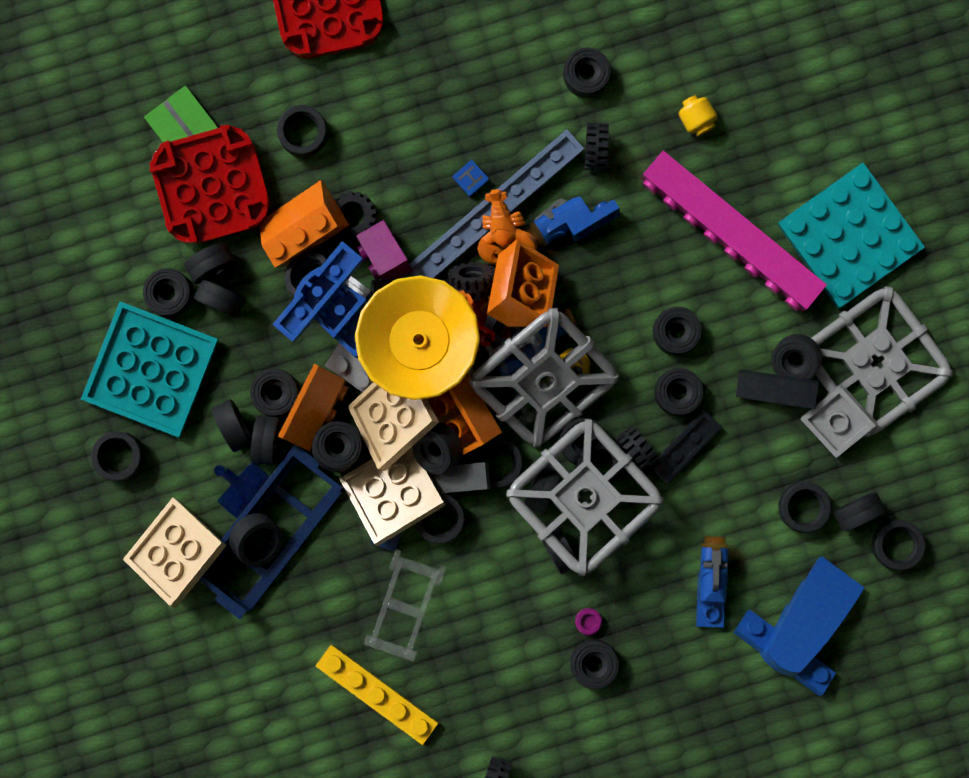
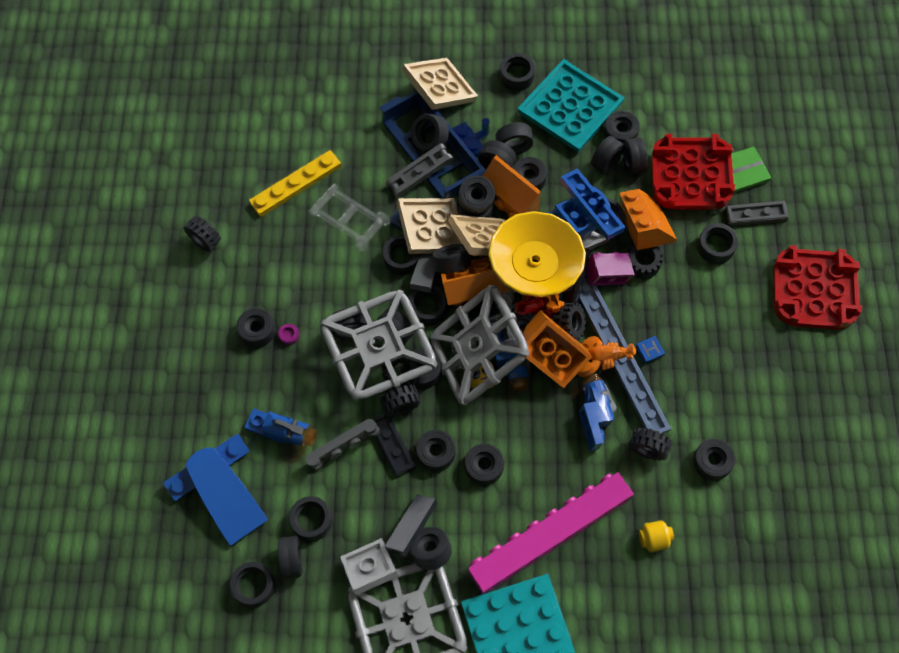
camera: 110 degrees right, 20 degrees down
none -> dark grey plate [306,419,380,470]
none -> dark grey plate [386,144,454,199]
none -> dark grey tile [725,200,789,227]

